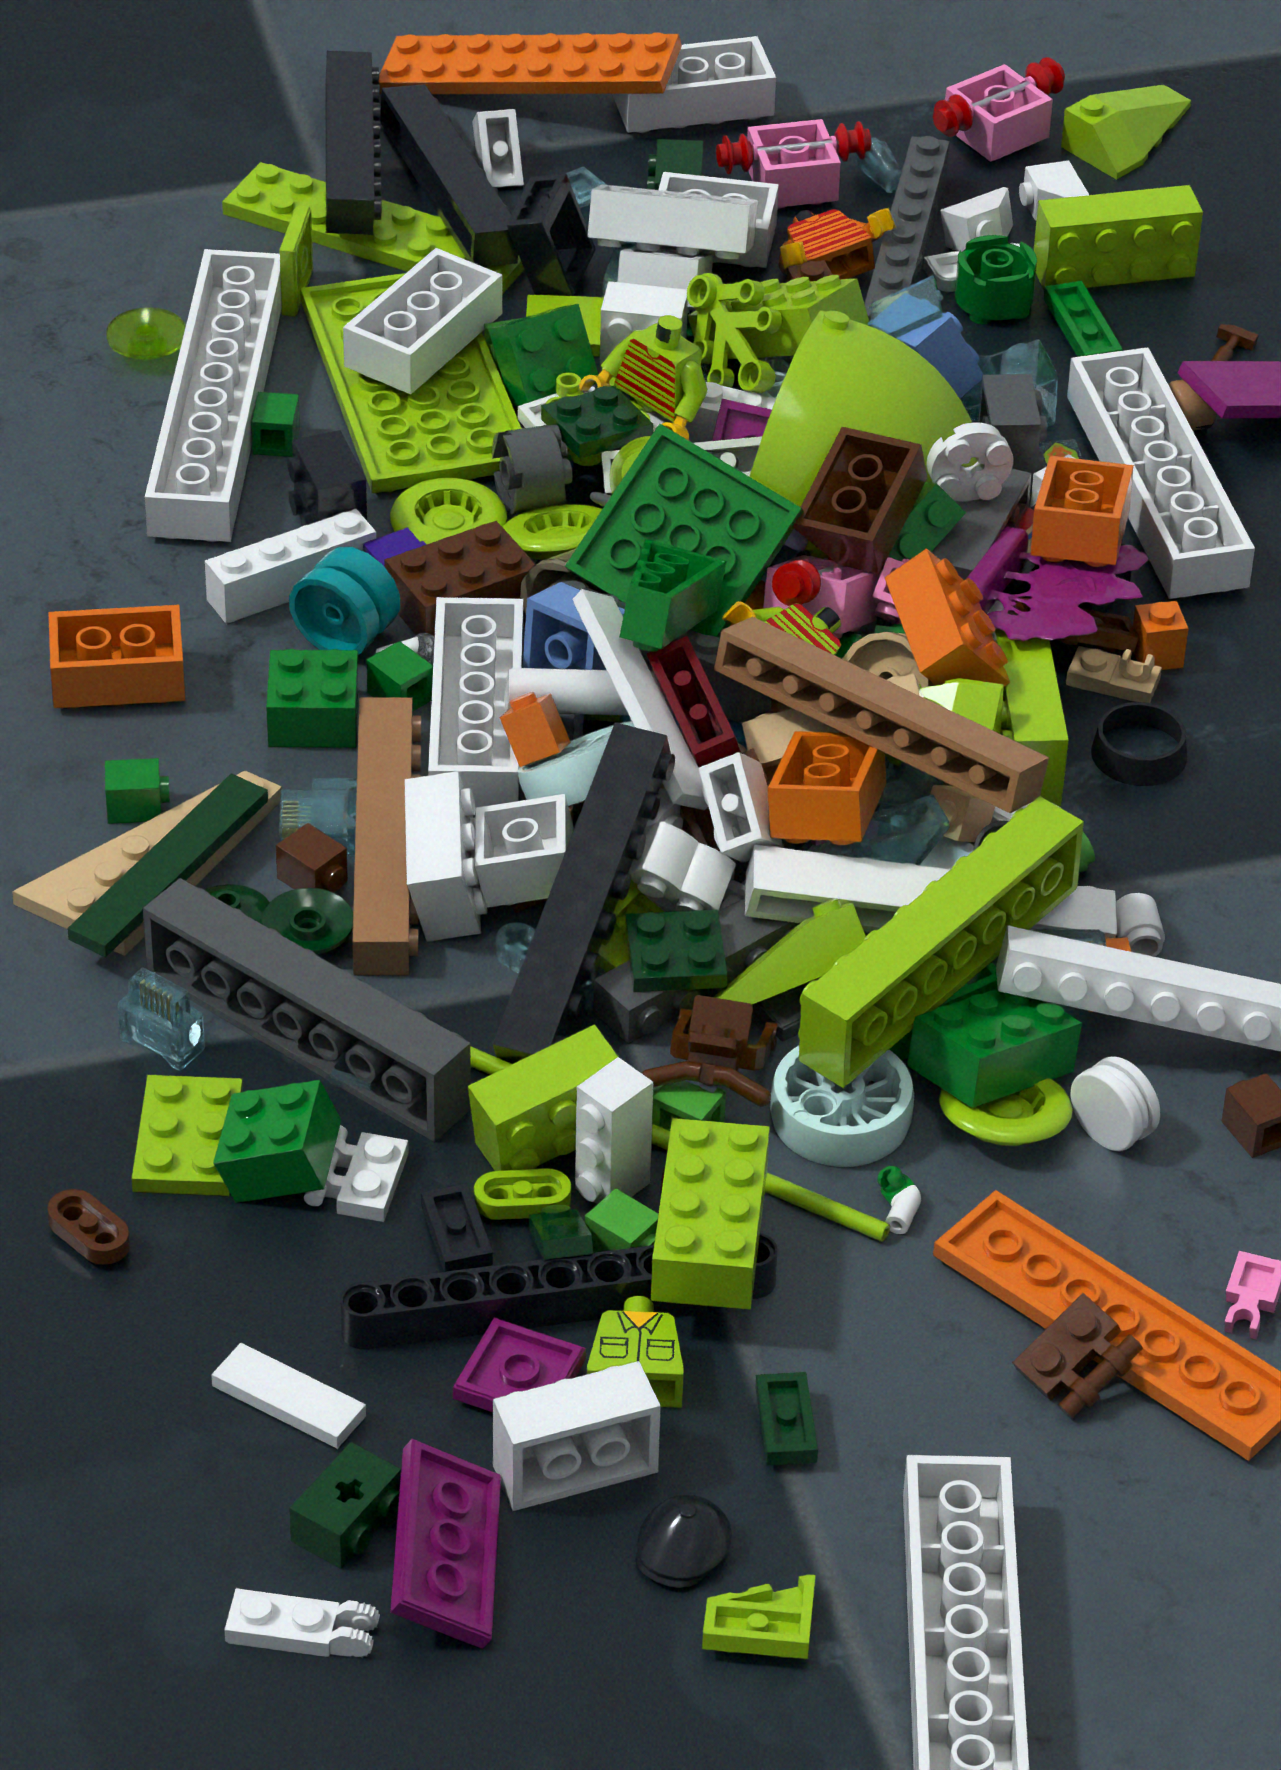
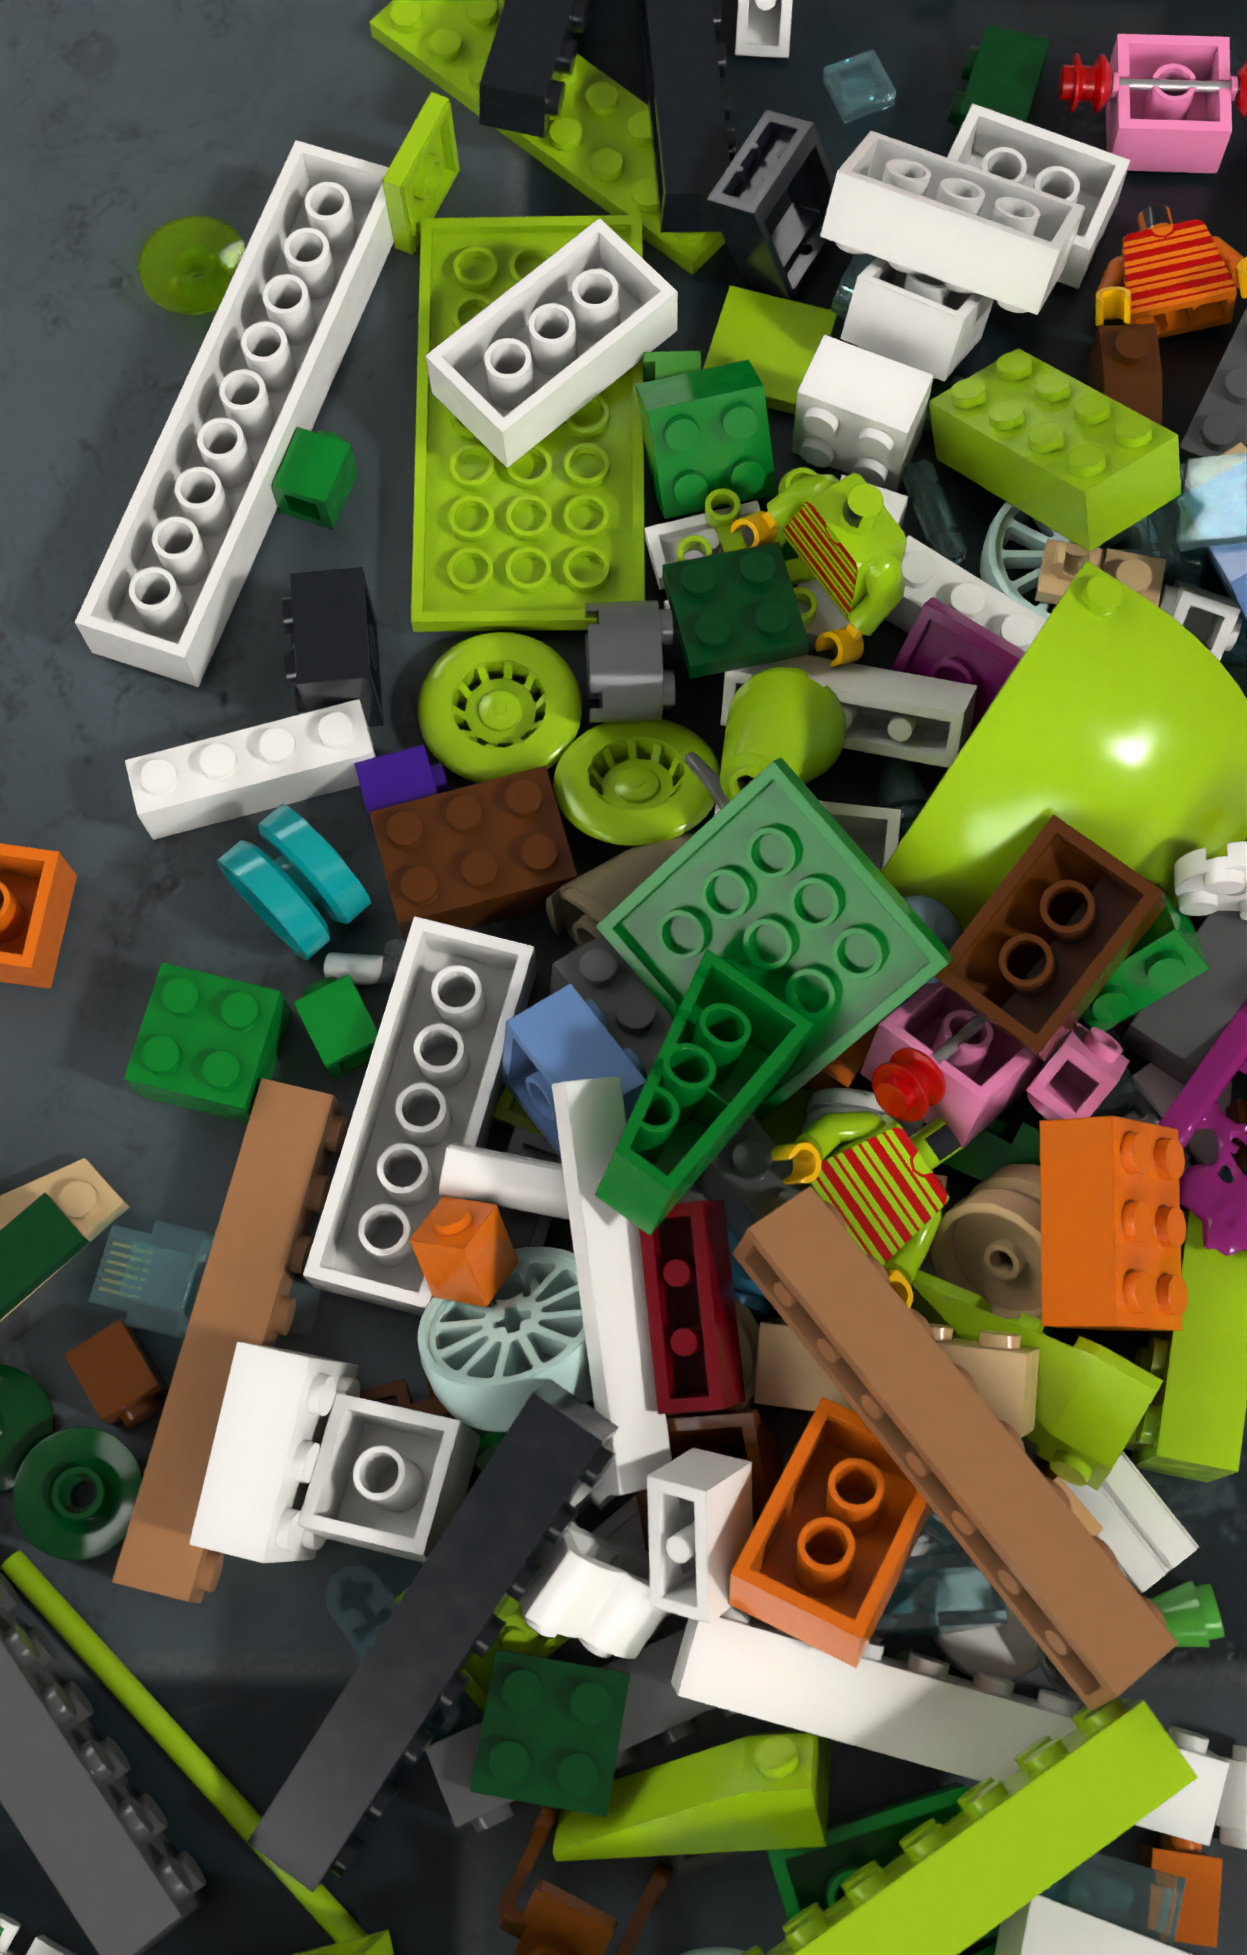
camera: 20 degrees right, 30 degrees up
lime plant [687,273,782,394] -> none

